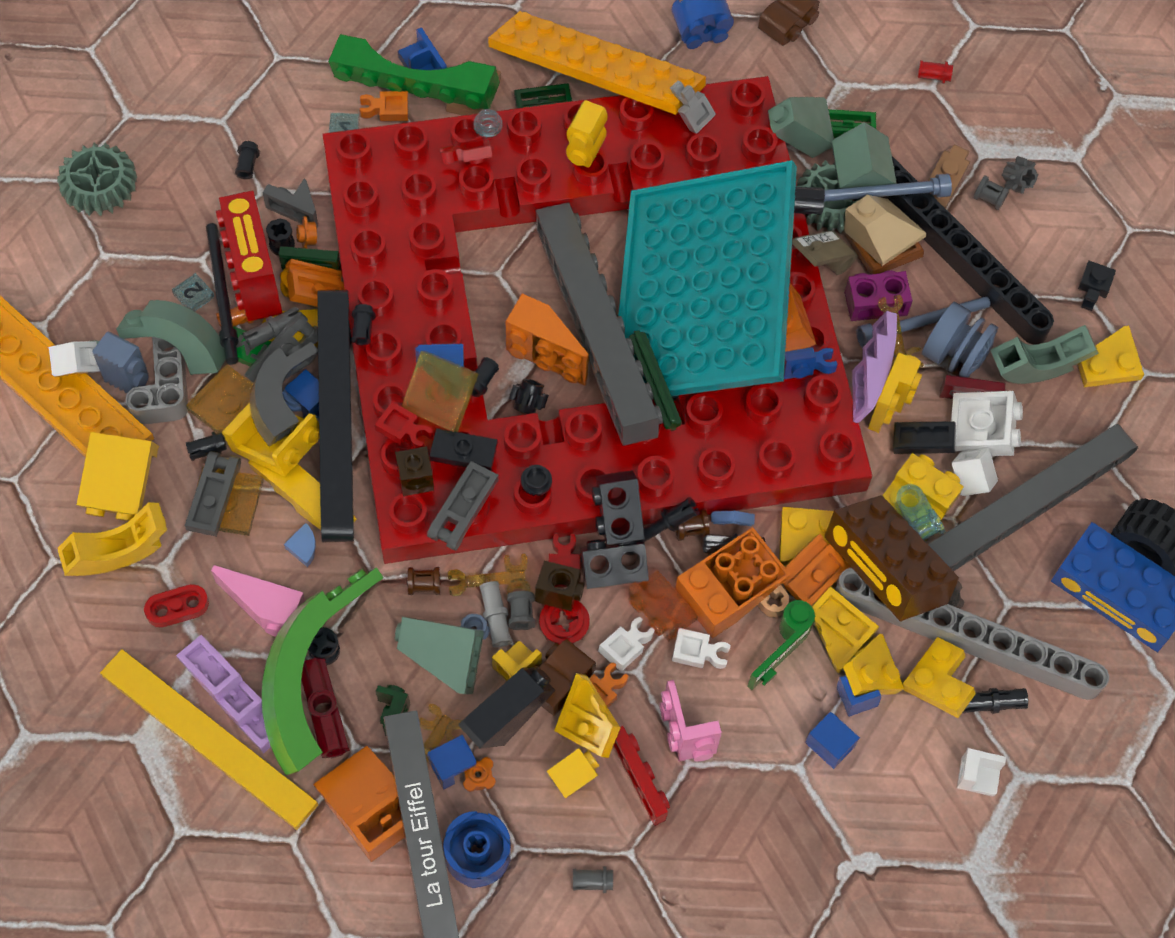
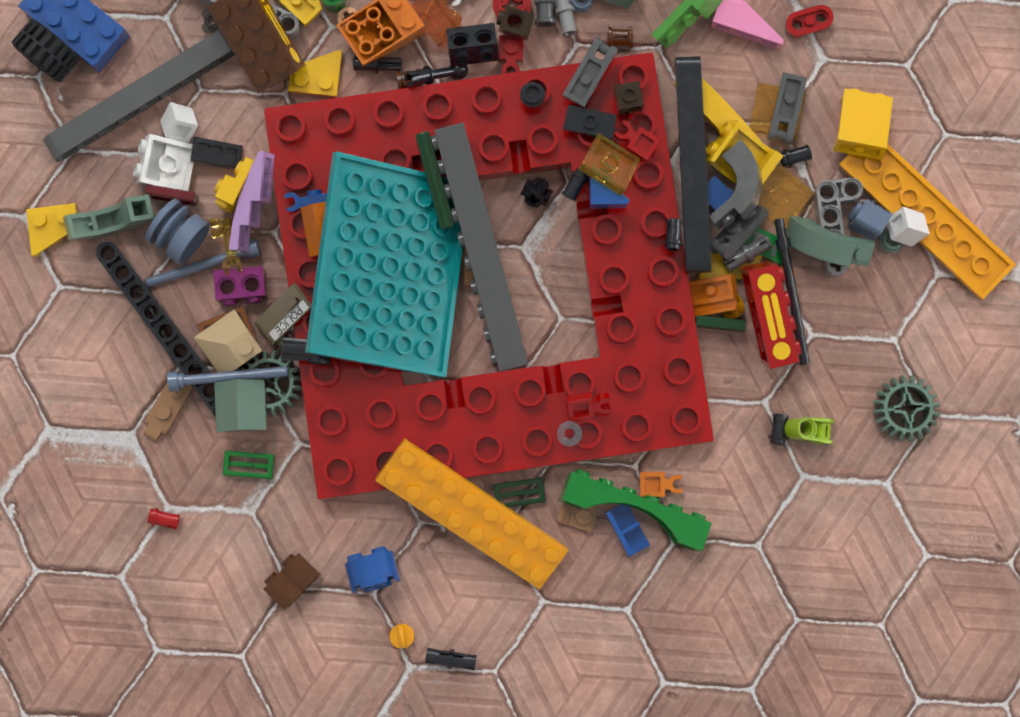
camera: 175 degrees left, 20 degrees up
yellow arch [57,502,167,576] -> none
clear light blue tile [172,273,215,312] -> none
dark grey slope [262,179,318,228] -> none
black bush [266,218,295,256] -> none
medium blue tile [284,523,316,567] -> none
orange plate [296,216,317,249] -> none
clear light blue tile [329,113,360,133] -> none
clear yellow bar [448,553,531,596] -> none
orange slope [505,293,589,386] -> none
yellow brick [566,100,608,167] -> none
black brick [592,470,645,545] -> none
light grey plate [670,80,716,134] -> none
medium blue tile [711,511,755,526] -> none
sand green slope [768,97,834,158] -> none
orange plate [783,534,851,606] -> none
yellow plate [882,453,964,541] -> none
clear light blue piece [895,484,945,540] -> none
dark grey bush [973,175,1011,210] -> none
dark grey gear [1002,156,1038,194] -> none
black plate [1078,260,1116,311] -> none
none -> lime piece [785,417,834,445]

